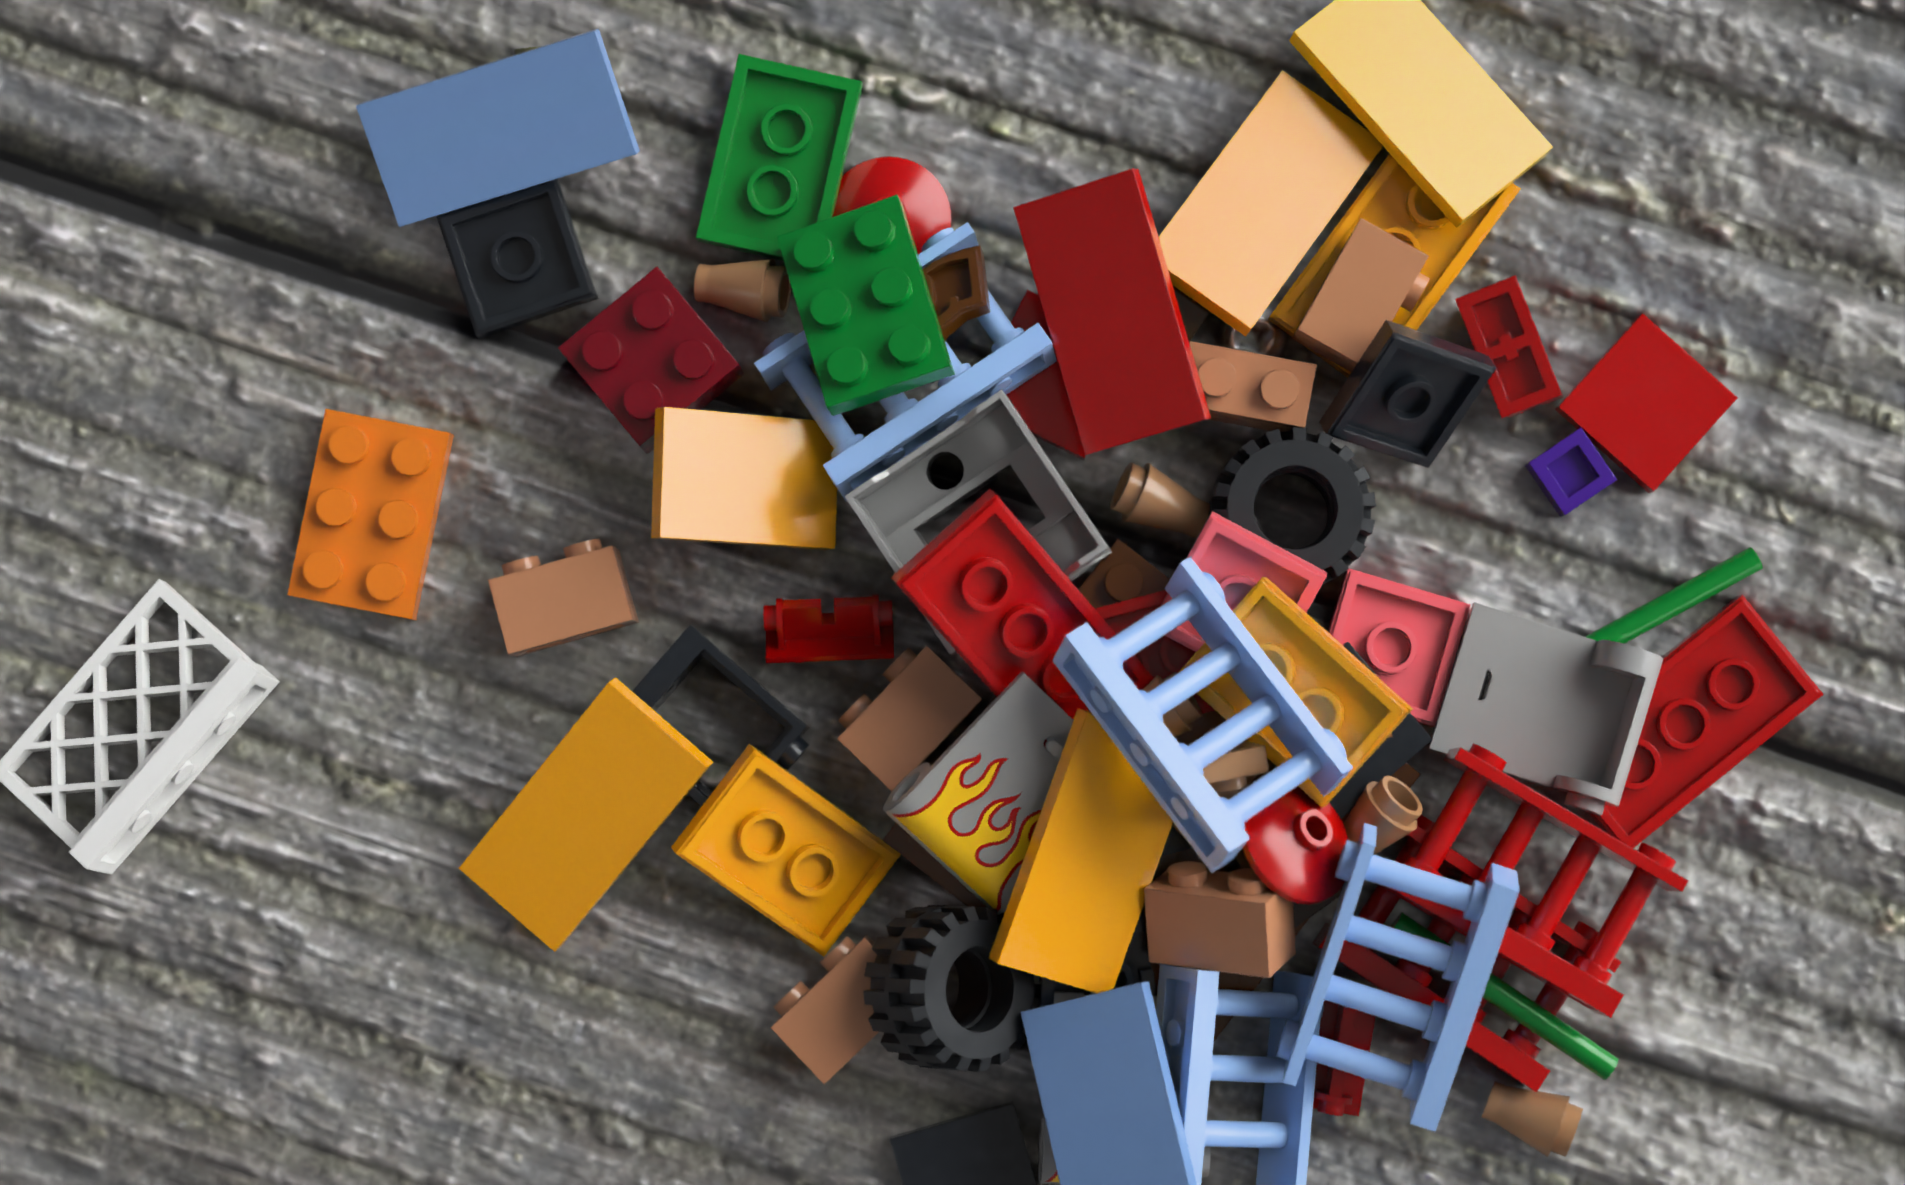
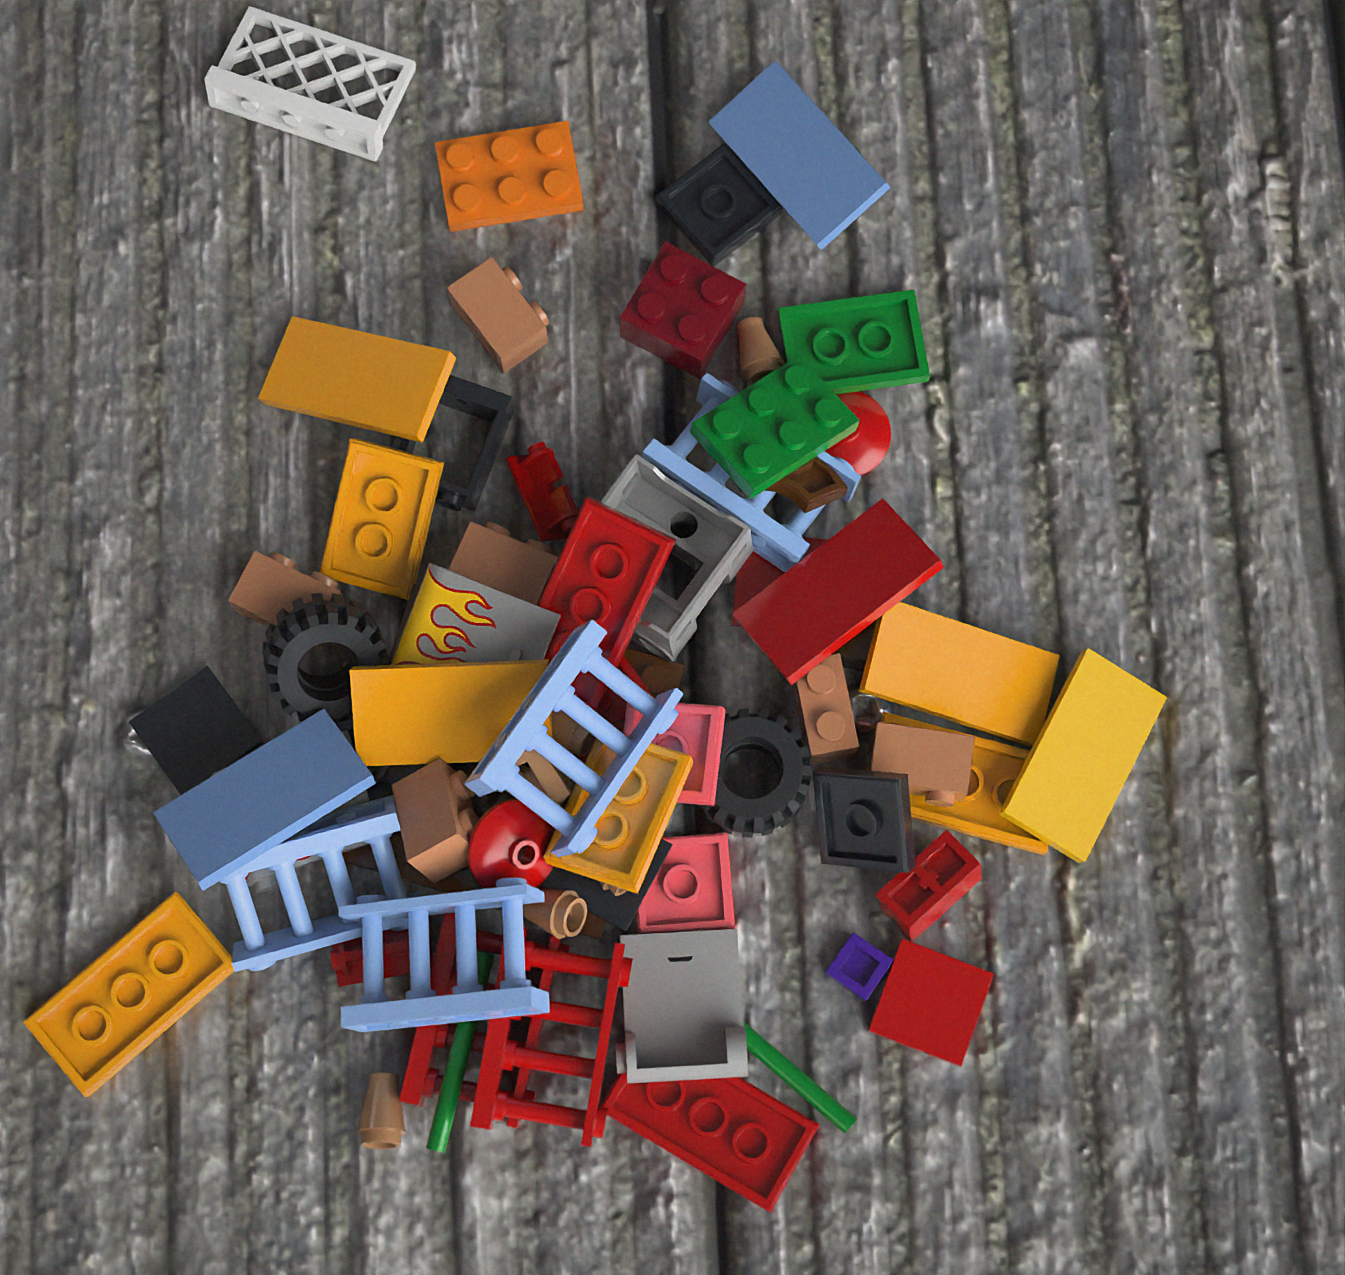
camera: 65 degrees right, 10 degrees down
light orange tile [651,407,837,550] -> none
medium nougat cone [1110,462,1210,538] -> none

